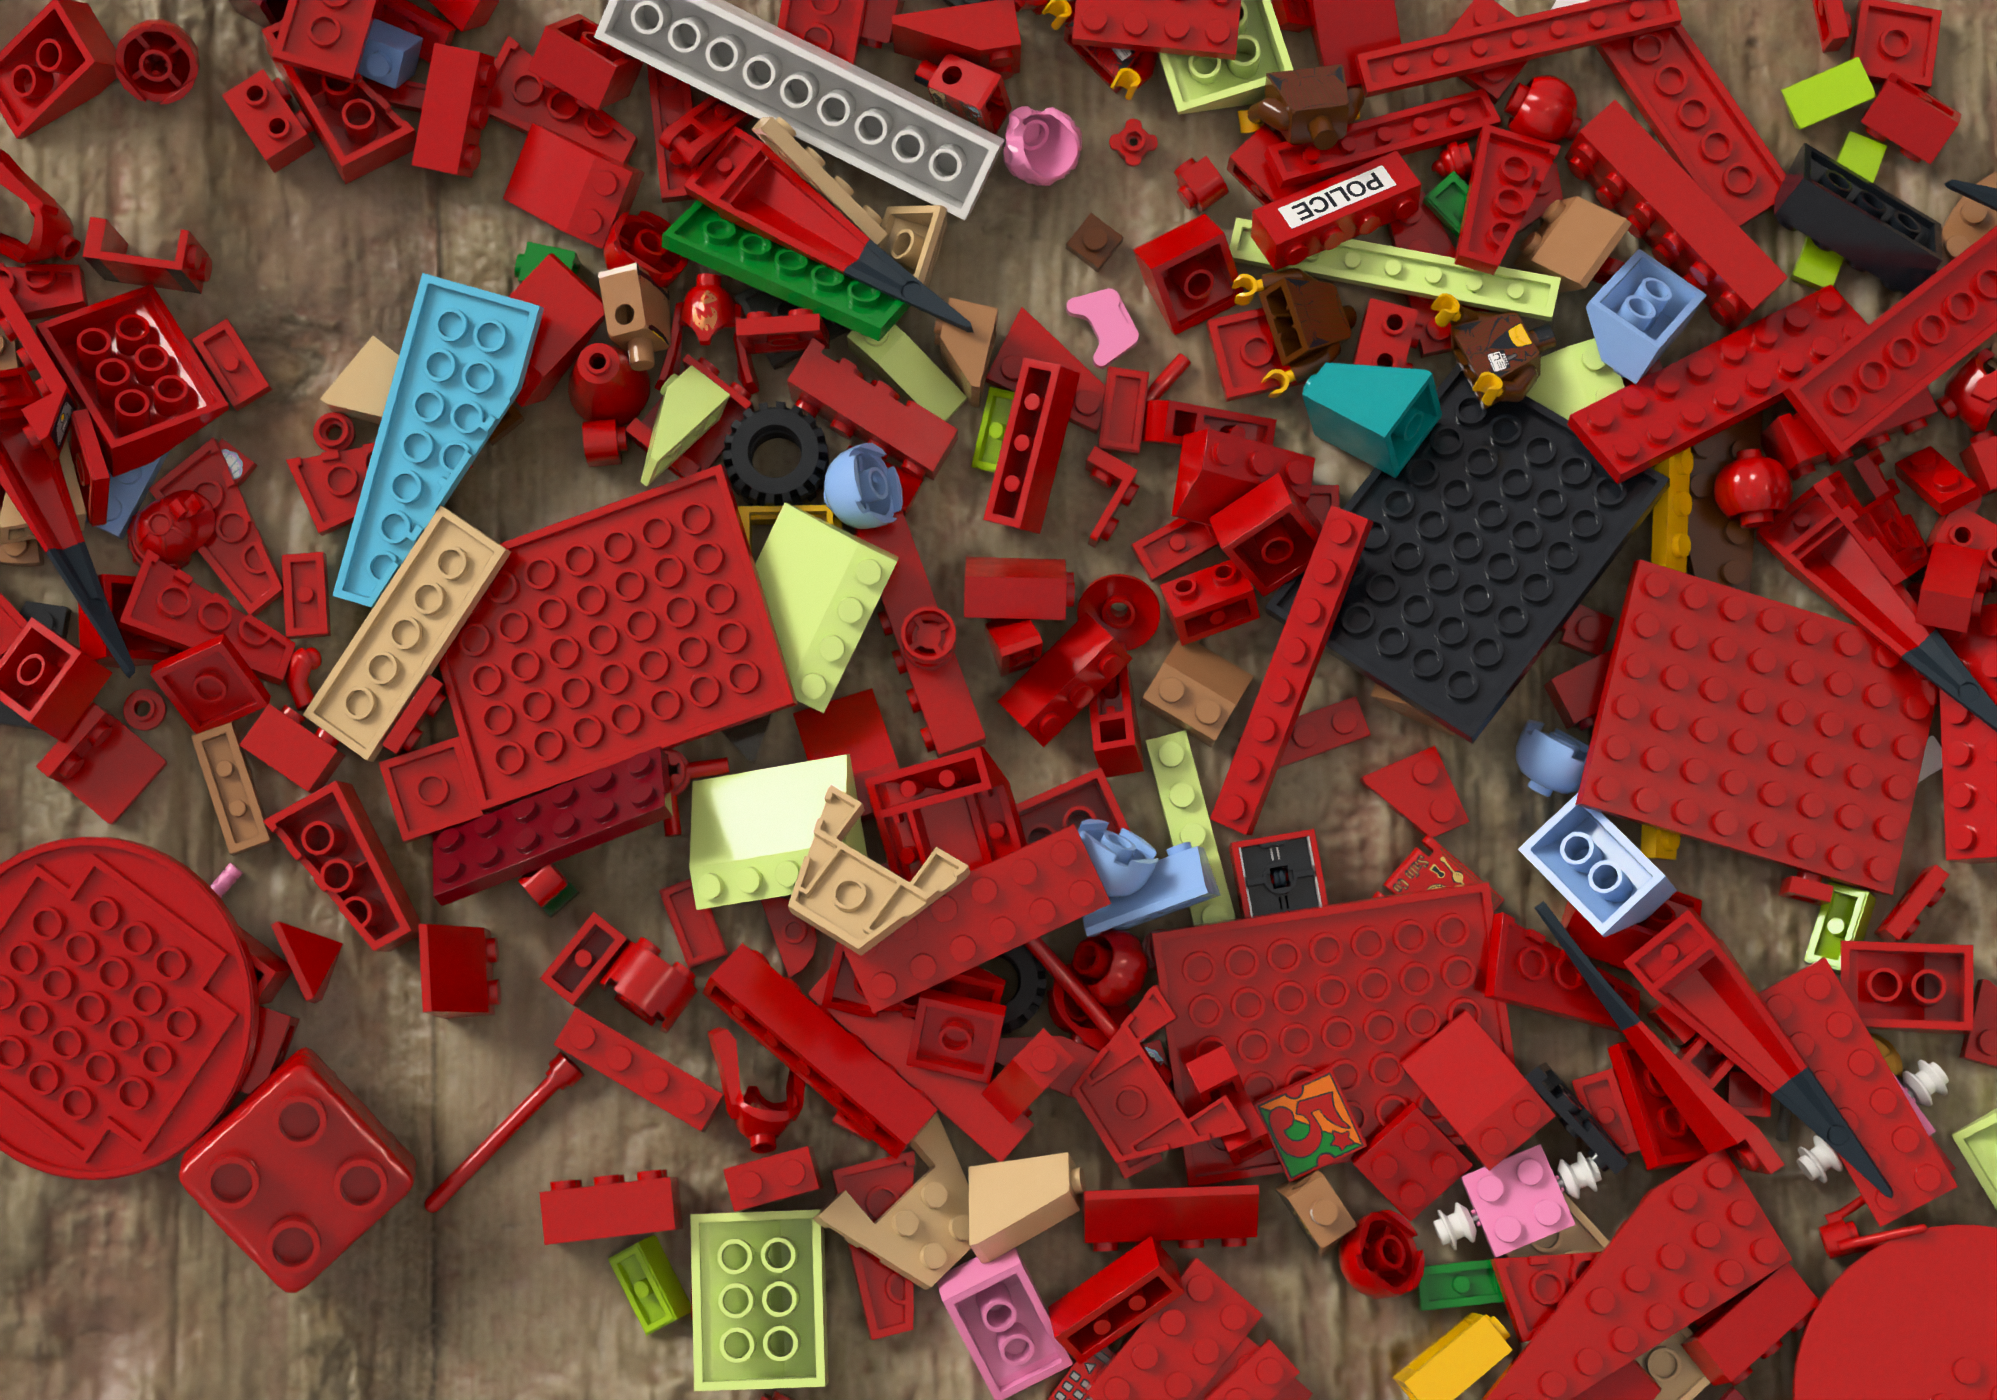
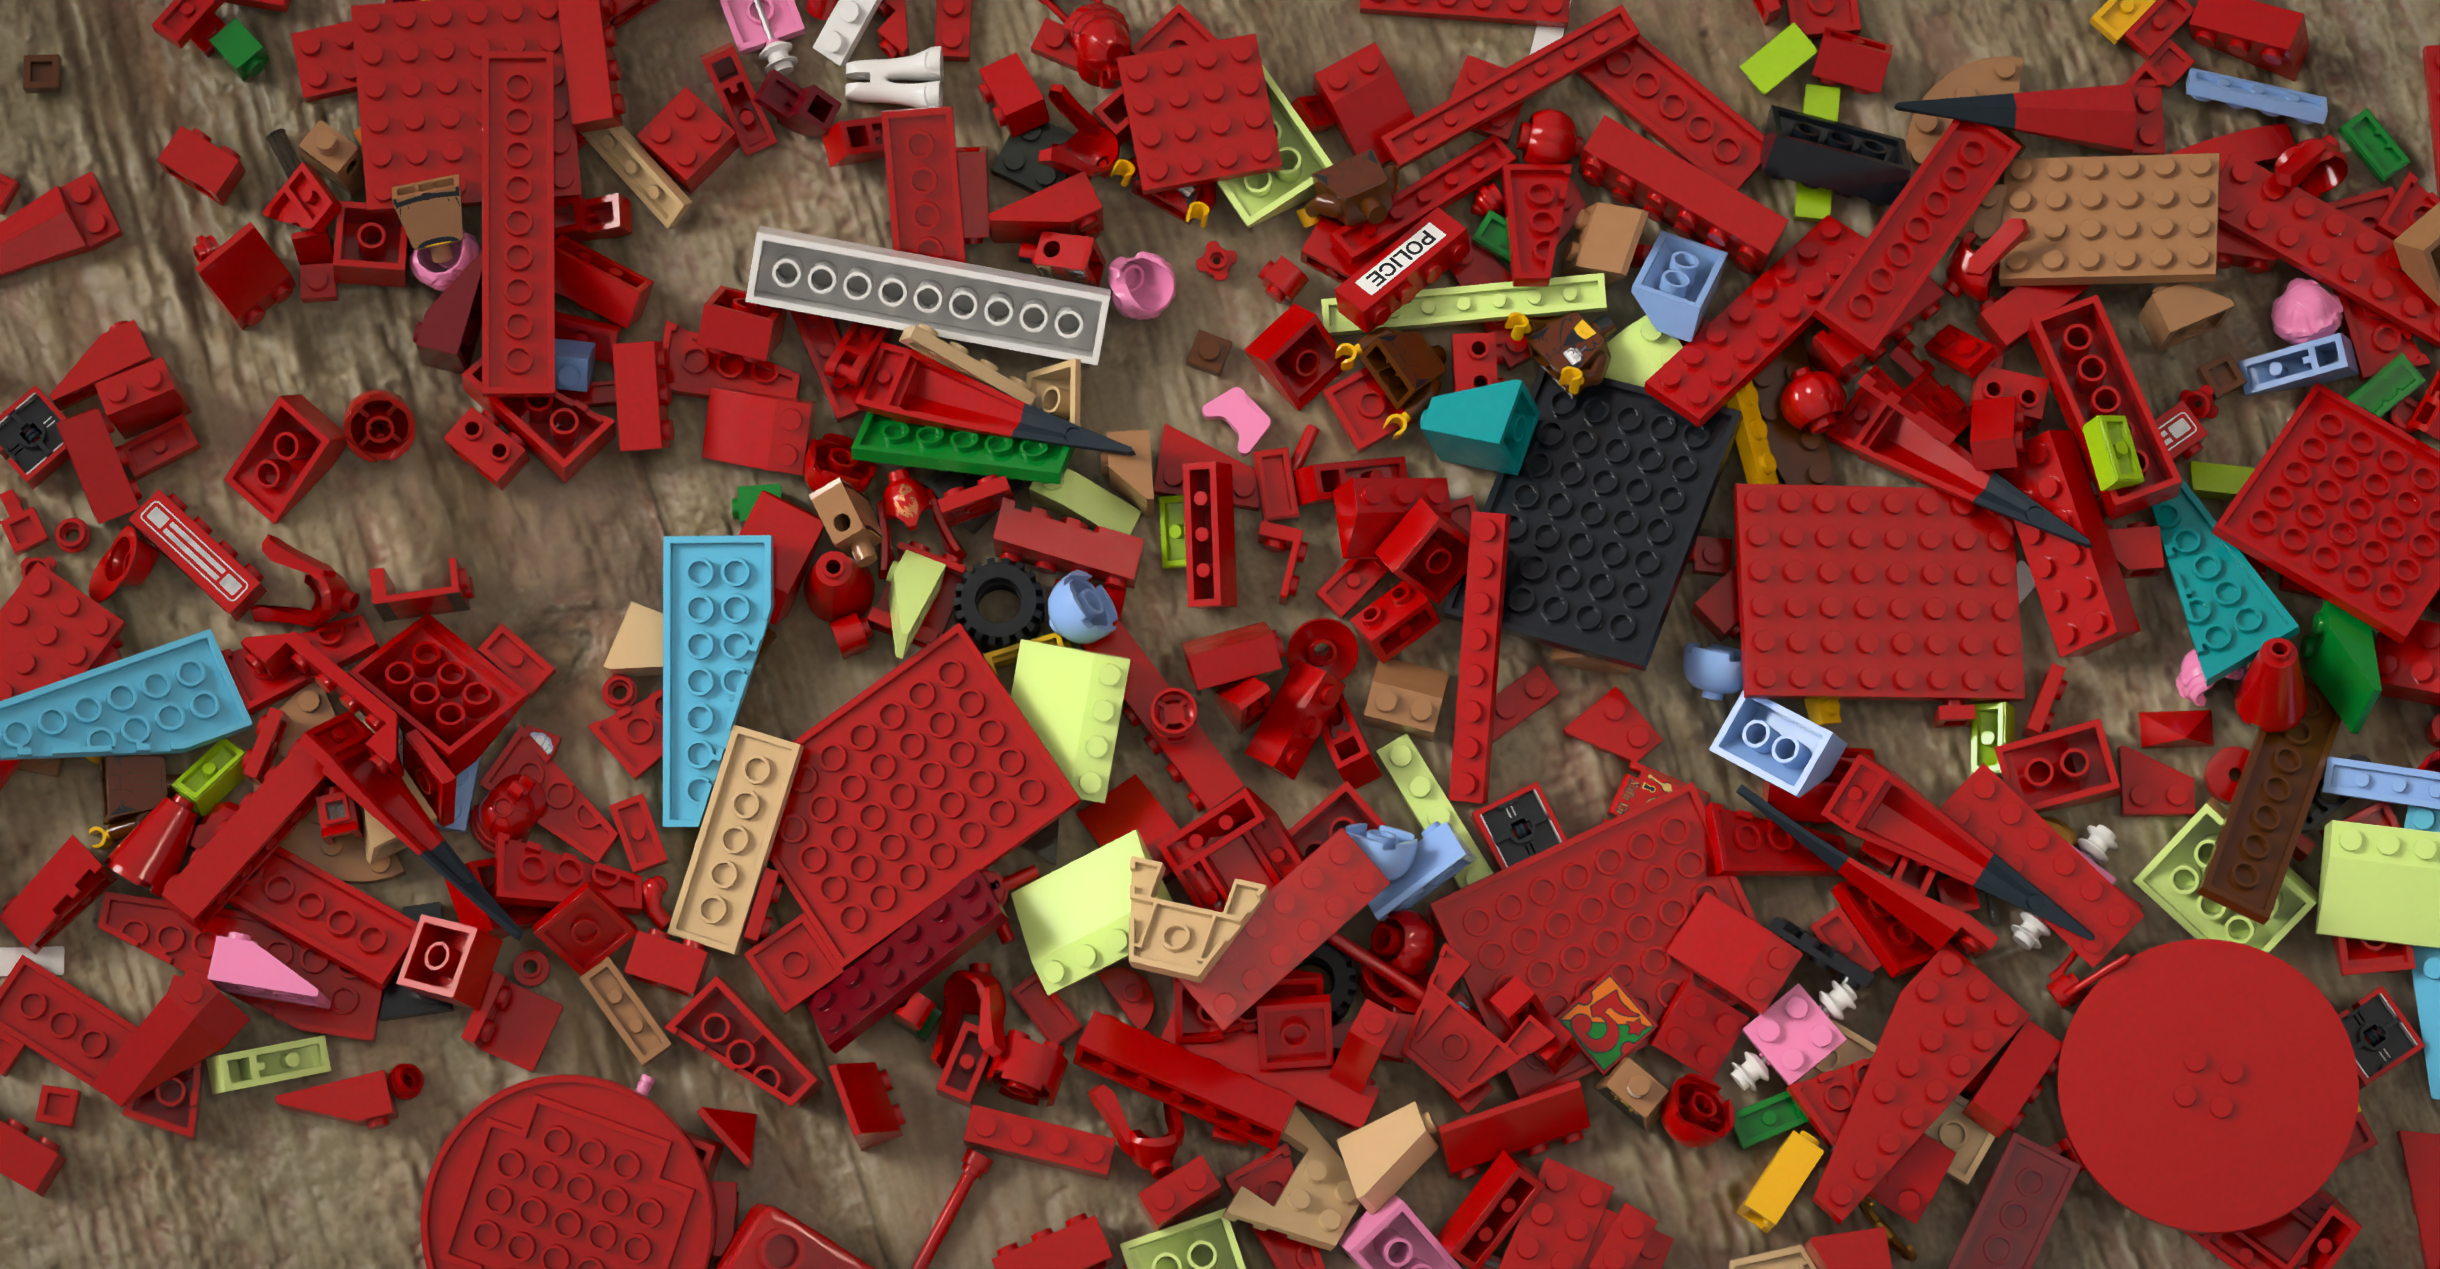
camera: 15 degrees left, 5 degrees down
none -> red piece [930,963,1006,1069]

